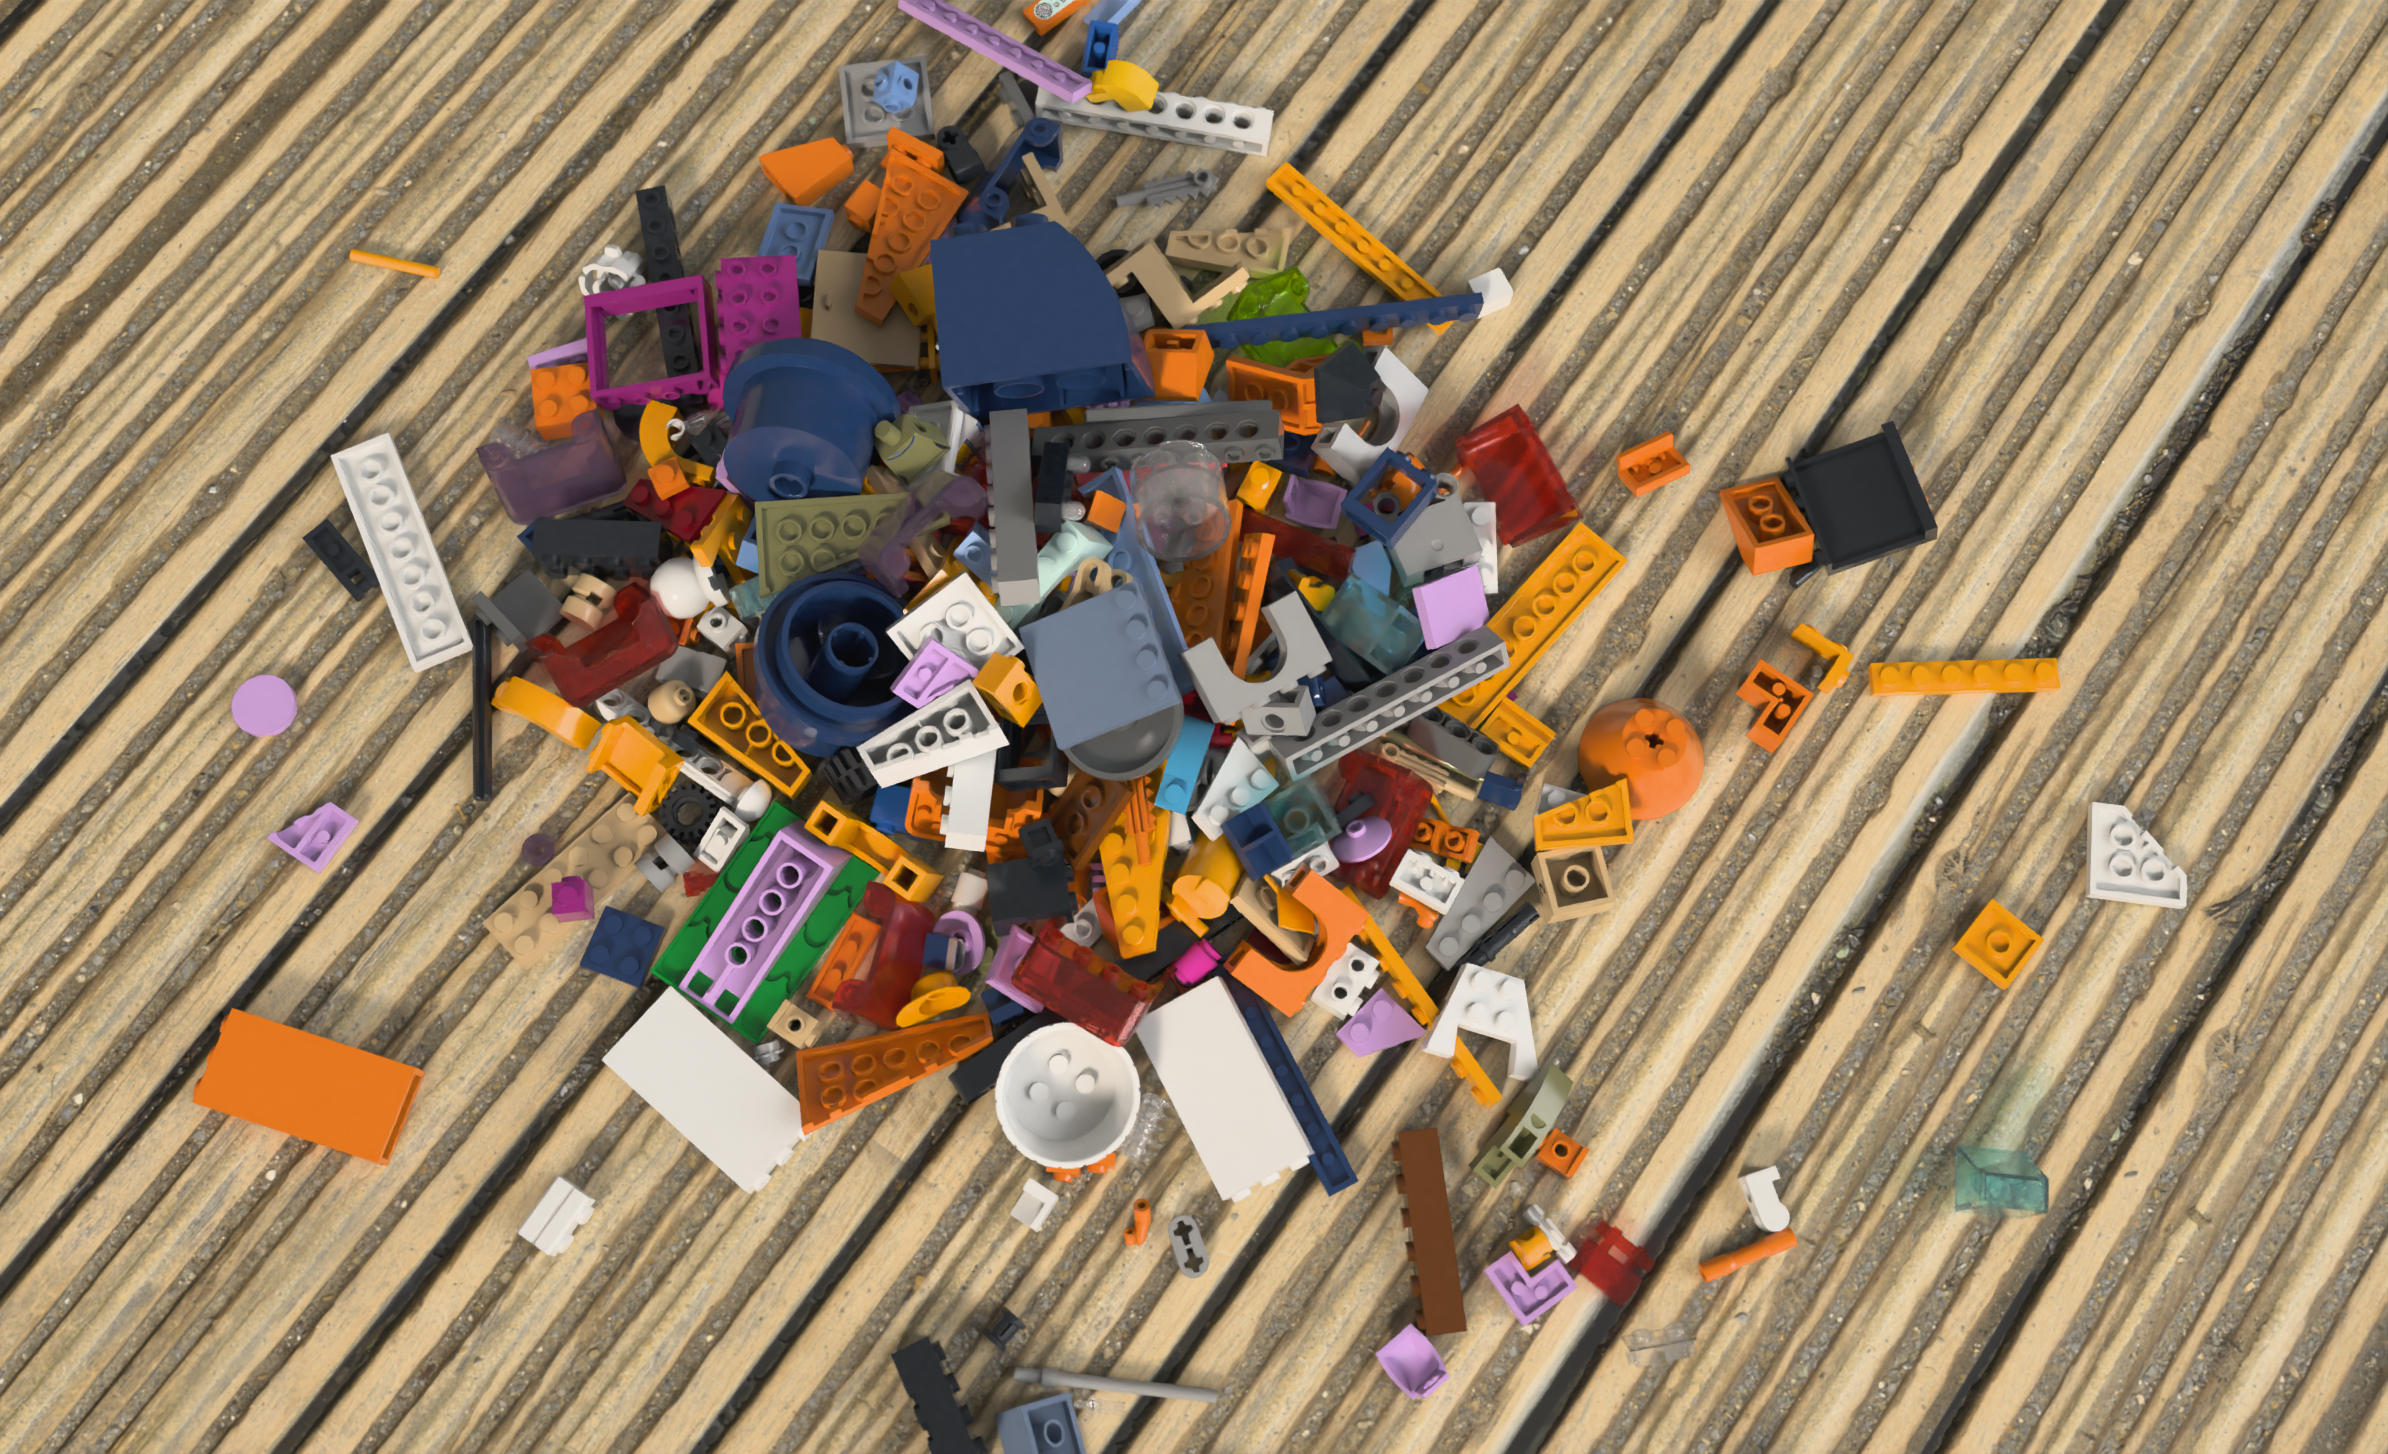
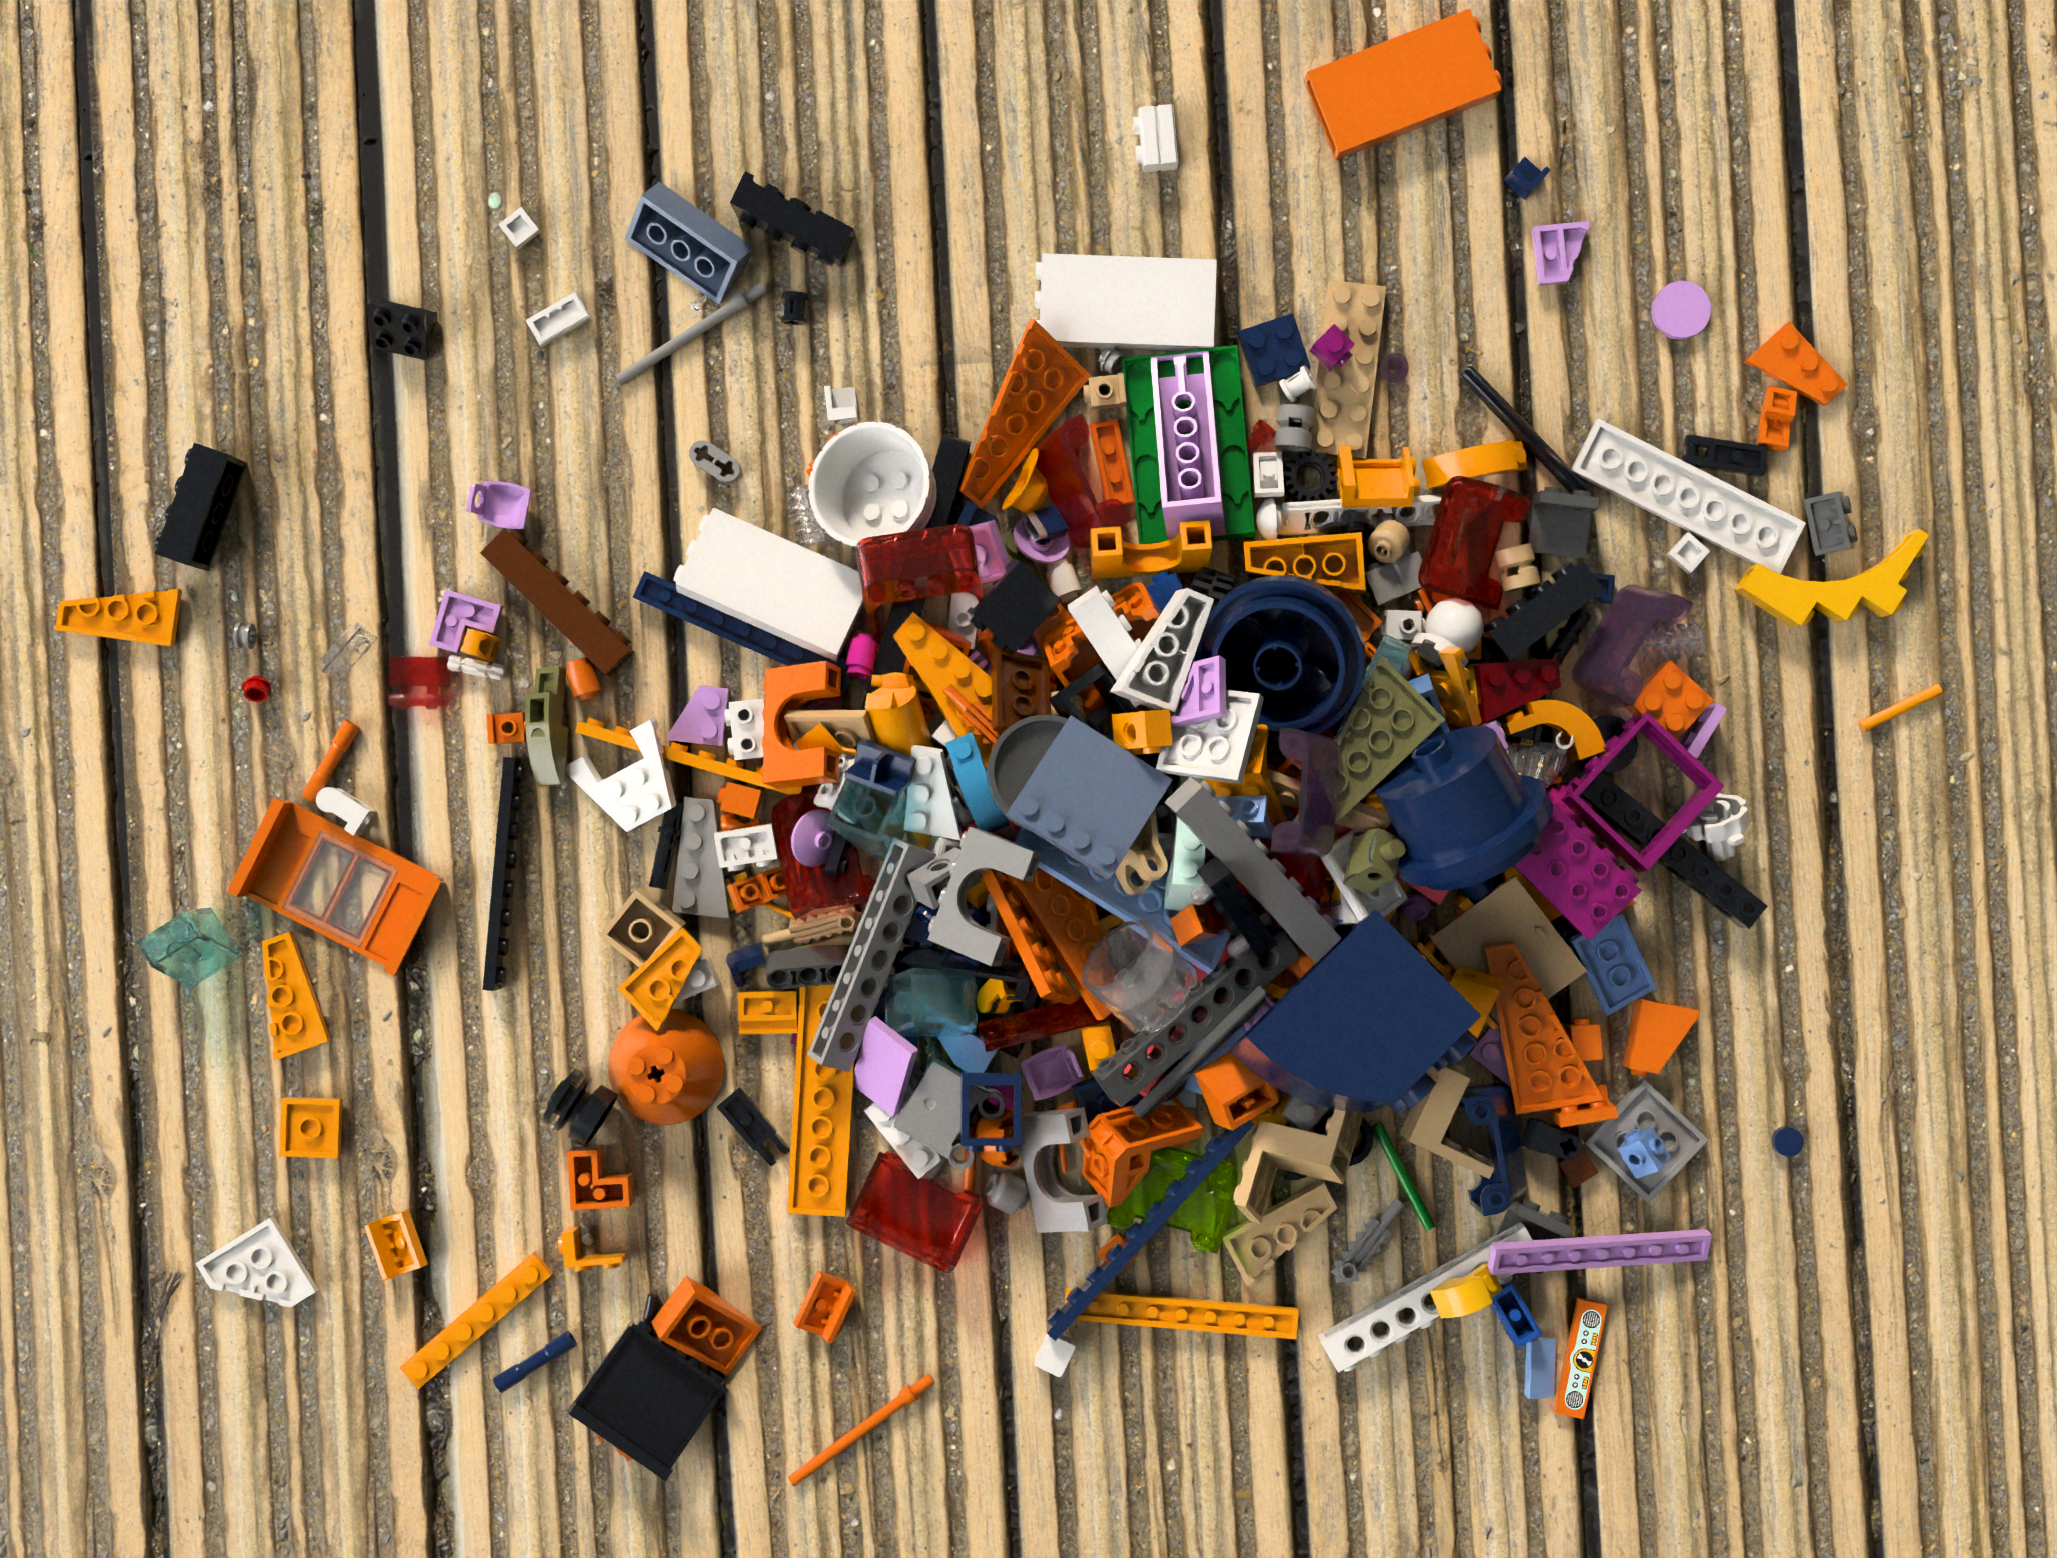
camera: 145 degrees right, 15 degrees up
orange plate [647,456,690,500] -> none
black bracket [691,421,728,469] -> none
black bracket [1018,817,1064,867] -> none
orange arm [1124,1198,1151,1246] -> none
black slope [1314,340,1383,424] -> none
none -> orange piece [227,798,444,976]
none -> light grey bush [233,623,256,649]
none -> red plate [242,676,271,702]
none -> light orange wing [262,931,331,1061]
none -> light orange bracket [365,1209,428,1281]
none -> black plate [482,757,525,991]
none -> dark blue piece [493,1331,577,1393]
none -> black wheel [542,1069,618,1147]
none -> orange brick [566,657,602,702]
none -> orange brick [717,782,764,819]
none -> black hinge [717,1087,790,1166]
none -> orange bar [788,1373,935,1486]
none -> light grey head [984,1171,1030,1214]
none -> white bush [1279,365,1318,402]
none -> green bar [1372,1122,1436,1231]
none -> dark blue panel [1503,157,1550,200]
none -> reddish brown tile [1557,1147,1599,1188]
none -> white plate [1666,532,1710,574]
none -> yellow arch [1734,529,1929,628]
none -> orange wing [1743,321,1848,406]
none -> orange slope [1756,386,1797,452]
none -> dark blue tile [1771,1126,1803,1157]
none -> dark grey bracket [1803,491,1858,556]

